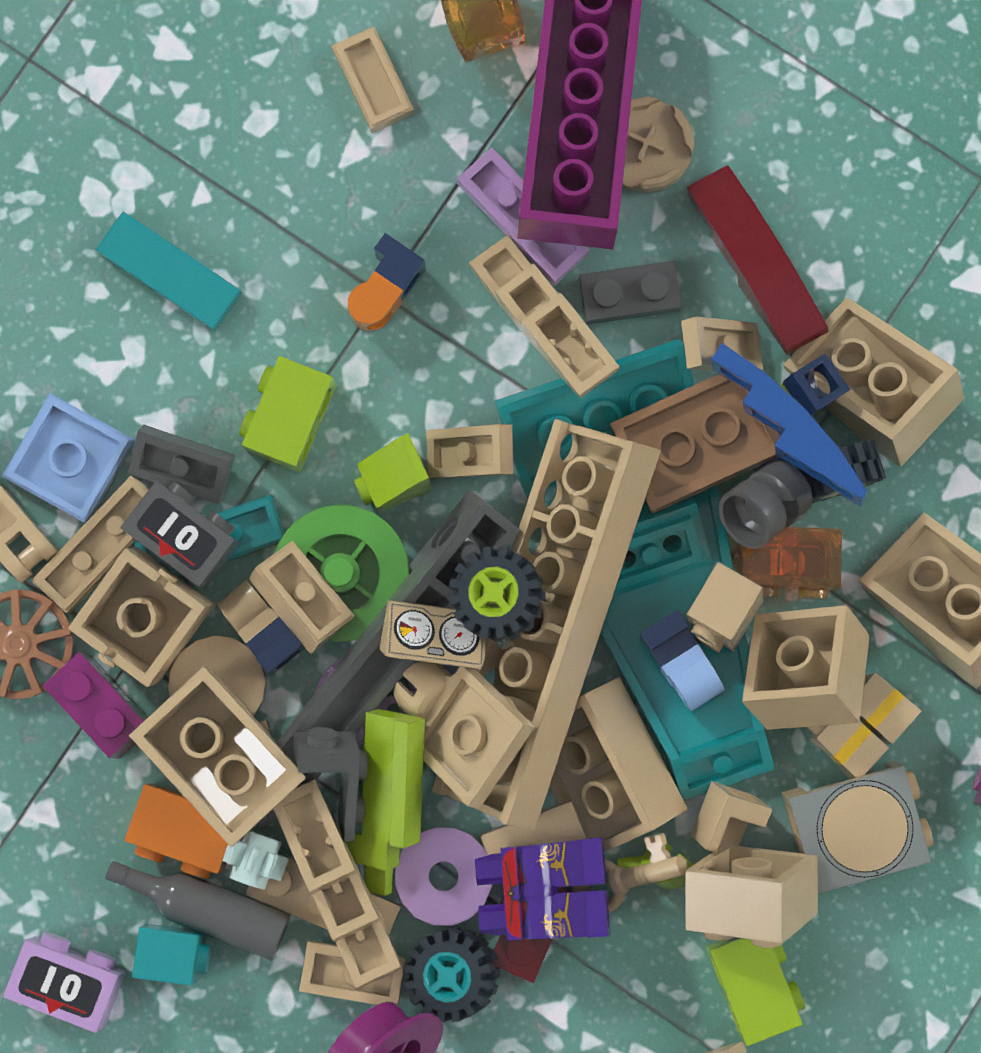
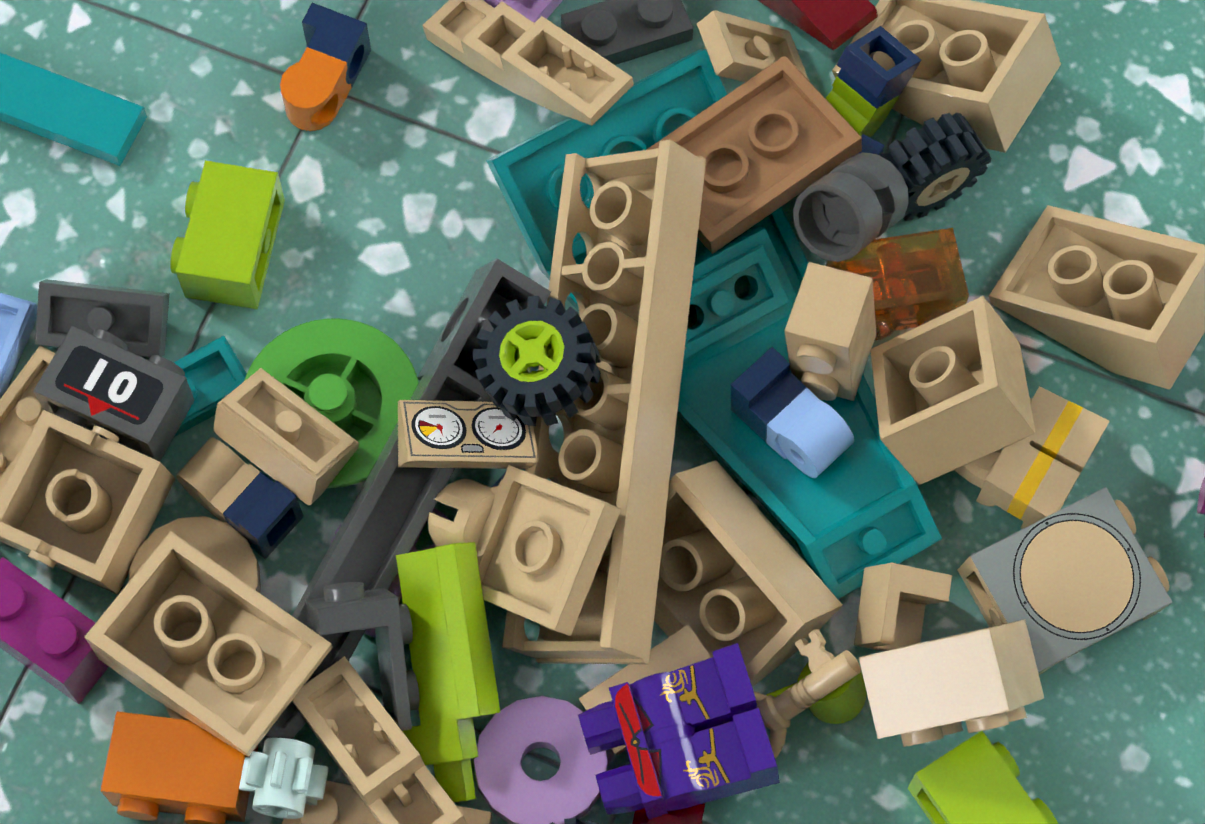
camera: 15 degrees left, 15 degrees down
lime slope [354,433,432,514] -> none
tan plate [426,424,513,479] -> none
blue slope [711,343,867,507] -> none

